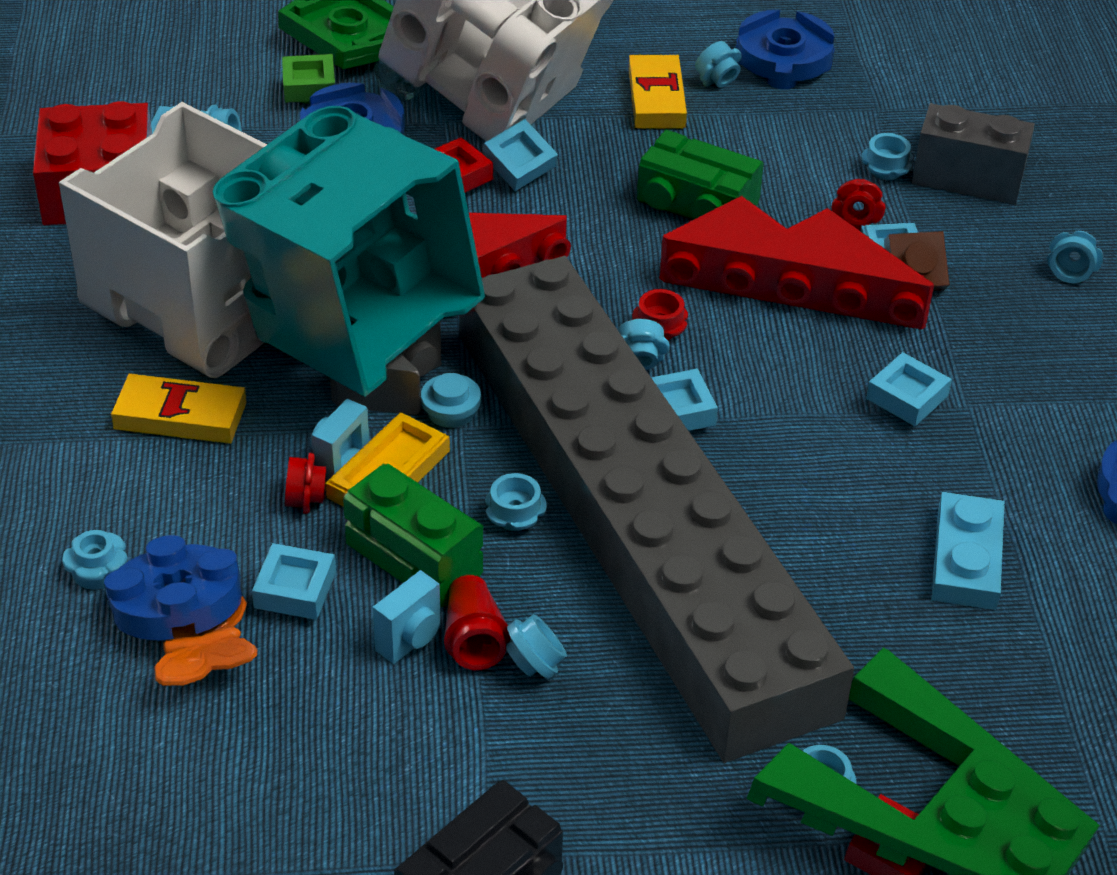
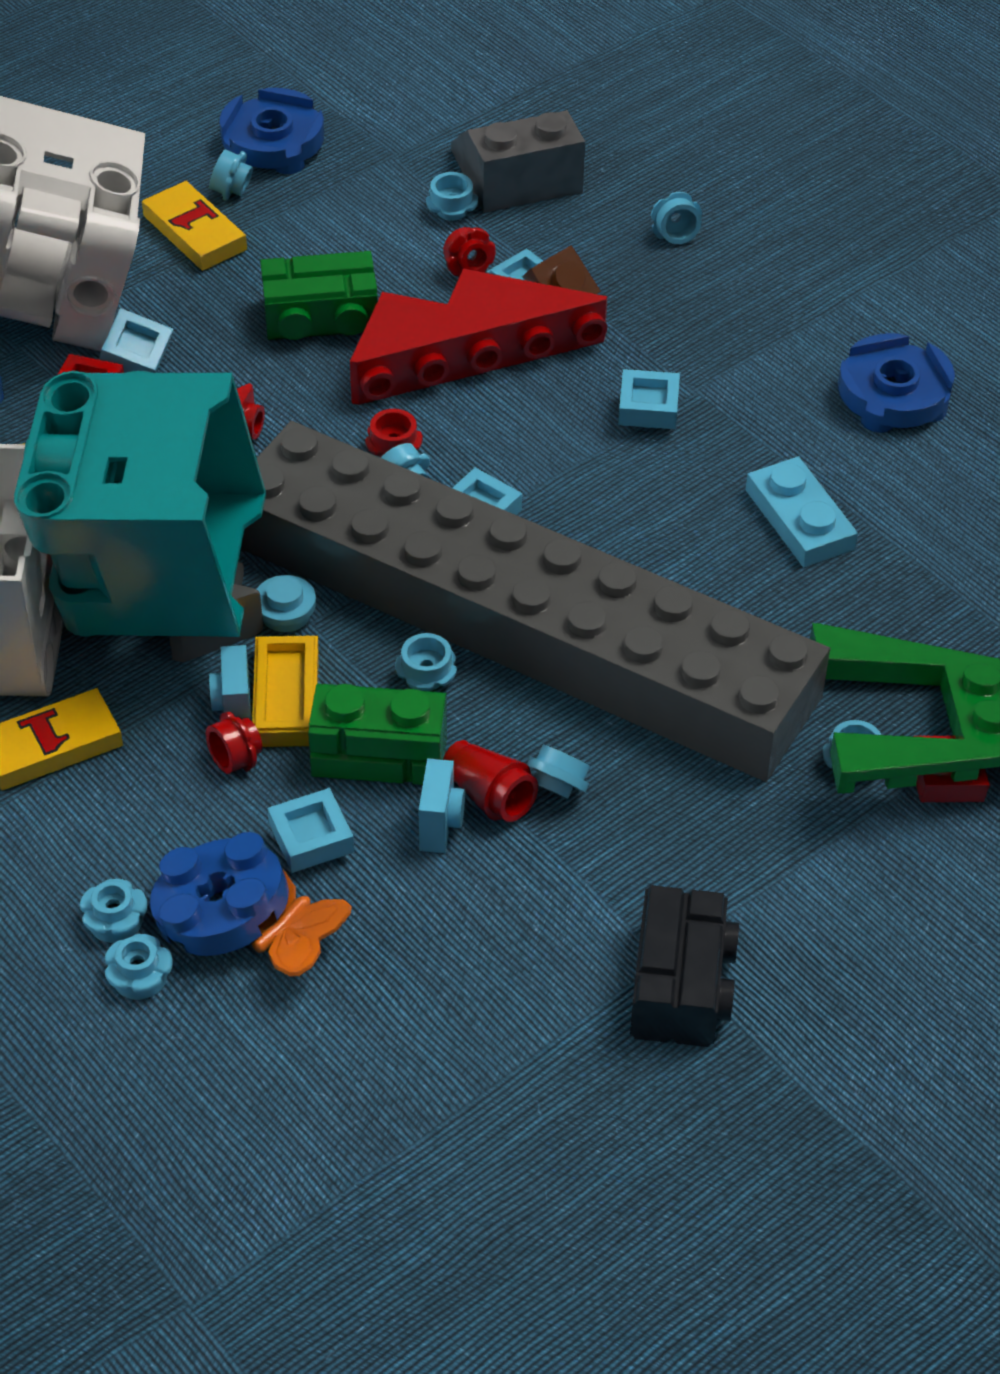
camera: 35 degrees left, 5 degrees up
none -> medium azure plate [104,934,173,1000]

